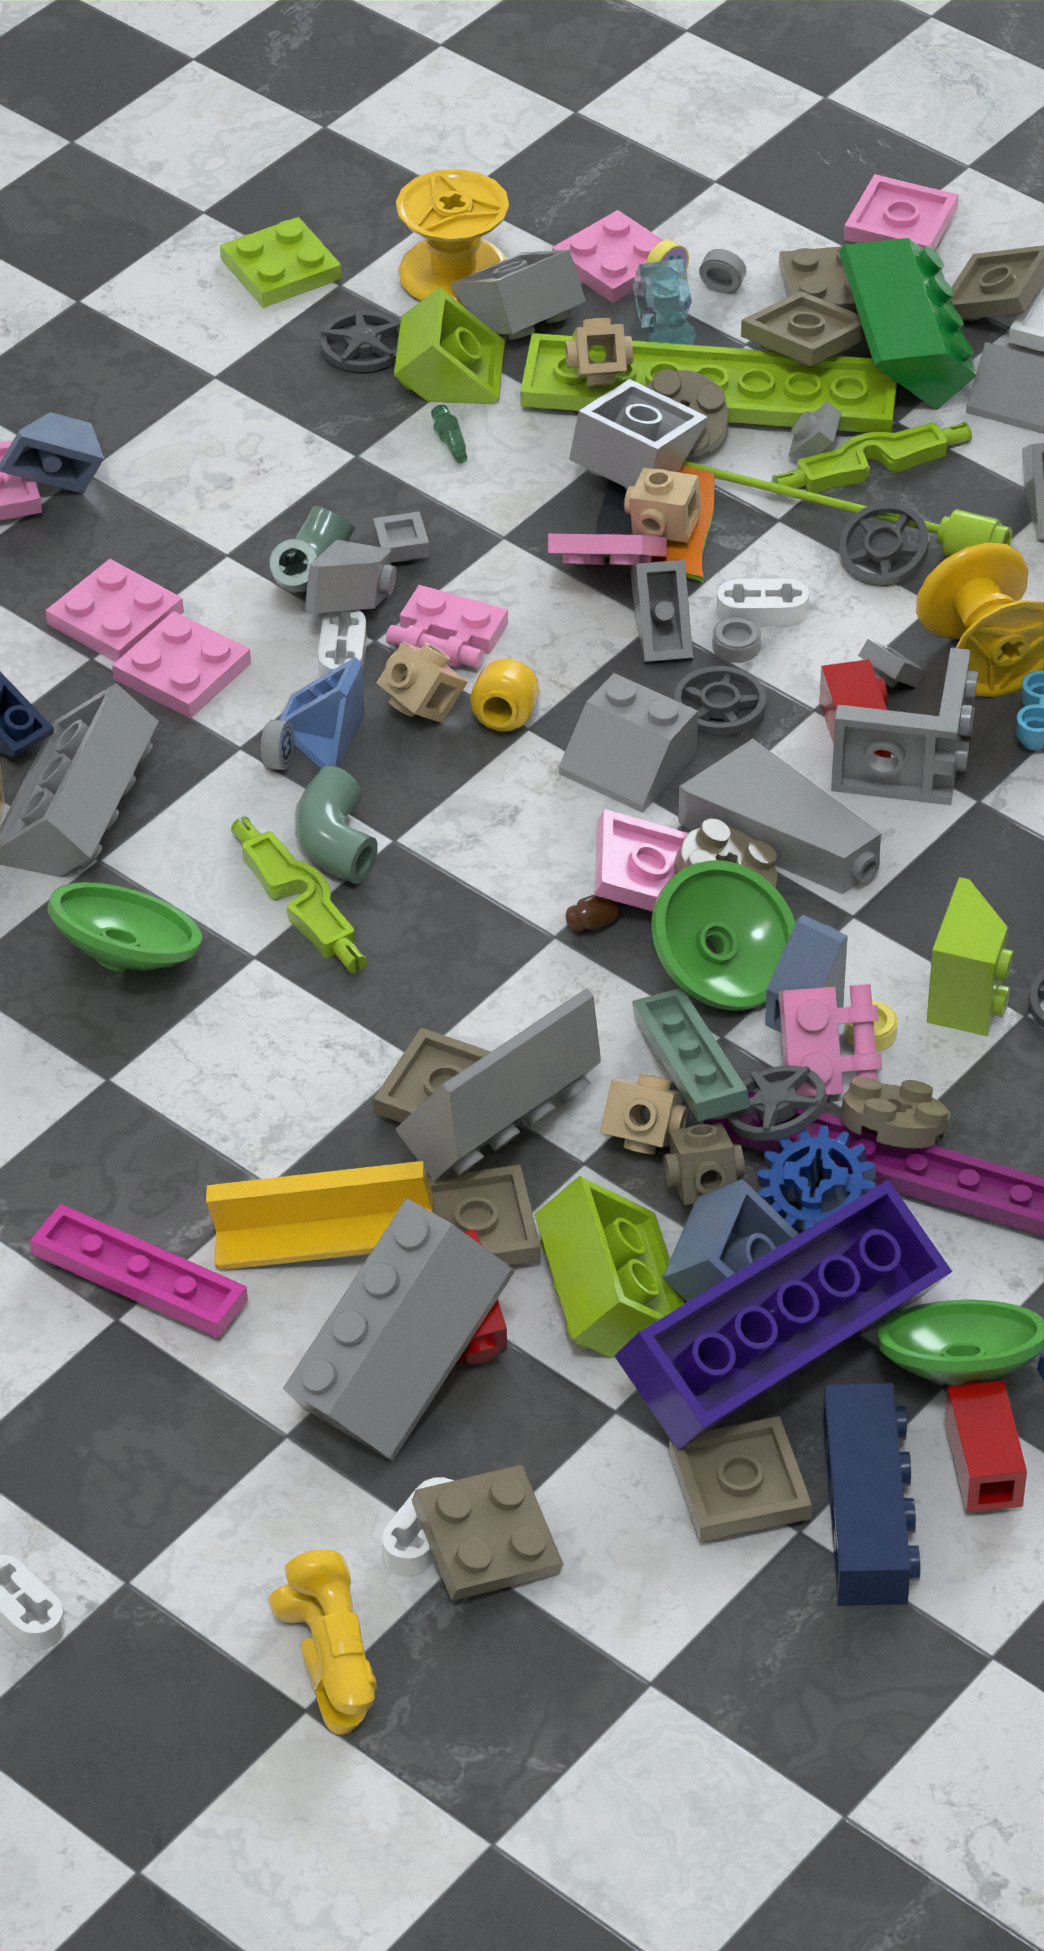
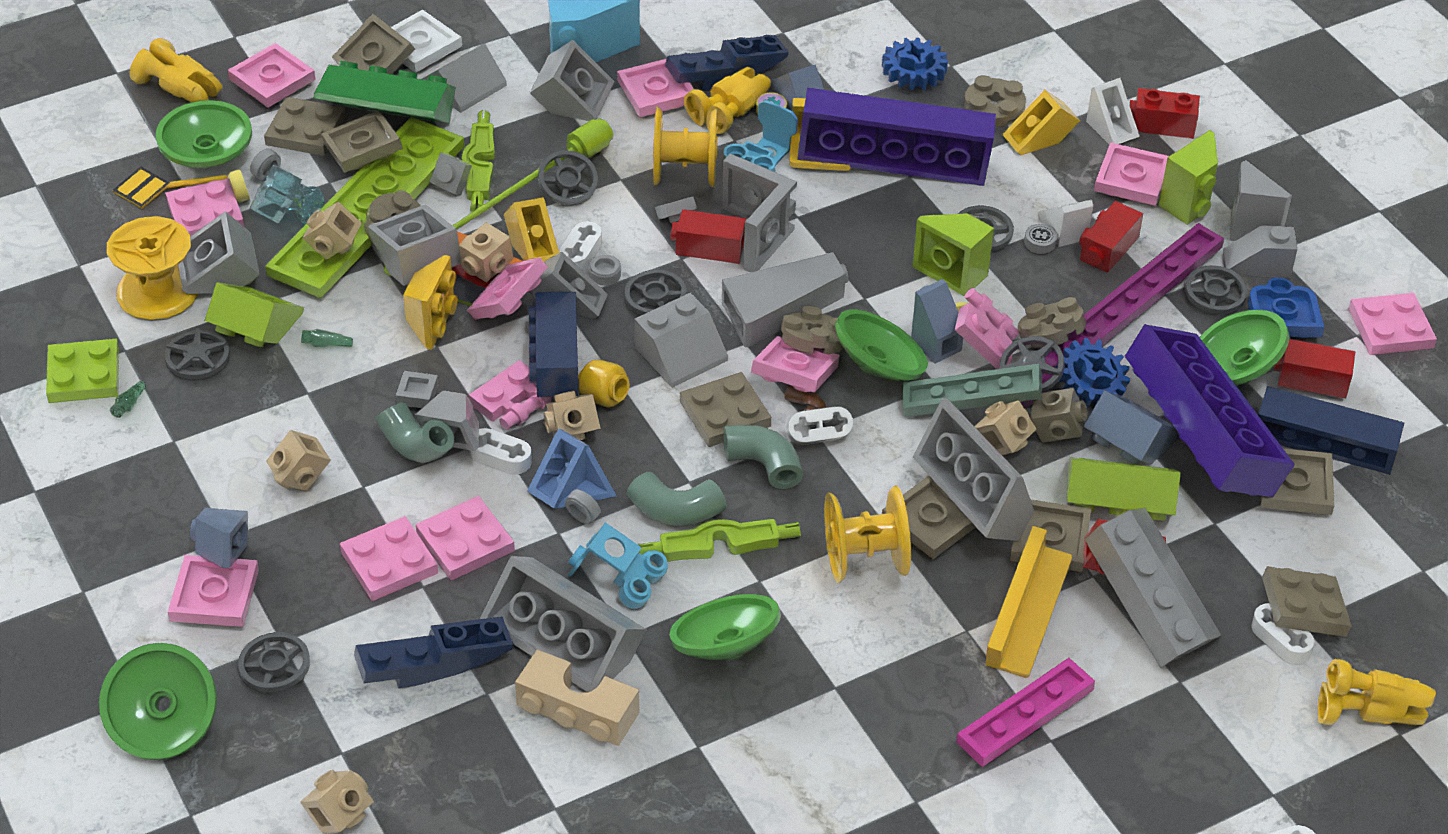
camera: 70 degrees left, 0 degrees up
none -> clear green piece [110,381,146,418]
none -> piece [112,167,228,209]
none -> yellow piece [129,38,223,103]
none -> bright green dish [156,100,252,168]
none -> tan brick [266,430,331,492]
none -> yellow slope [403,255,458,350]
none -> yellow slope [504,197,559,262]
none -> dark blue brick [529,292,579,397]
none -> medium azure piece [568,522,668,609]
none -> dark tan plate [680,372,772,447]
none -> sand green cylinder [723,425,804,489]
none -> white beam [786,407,853,445]
none -> yellow piece [824,485,911,584]

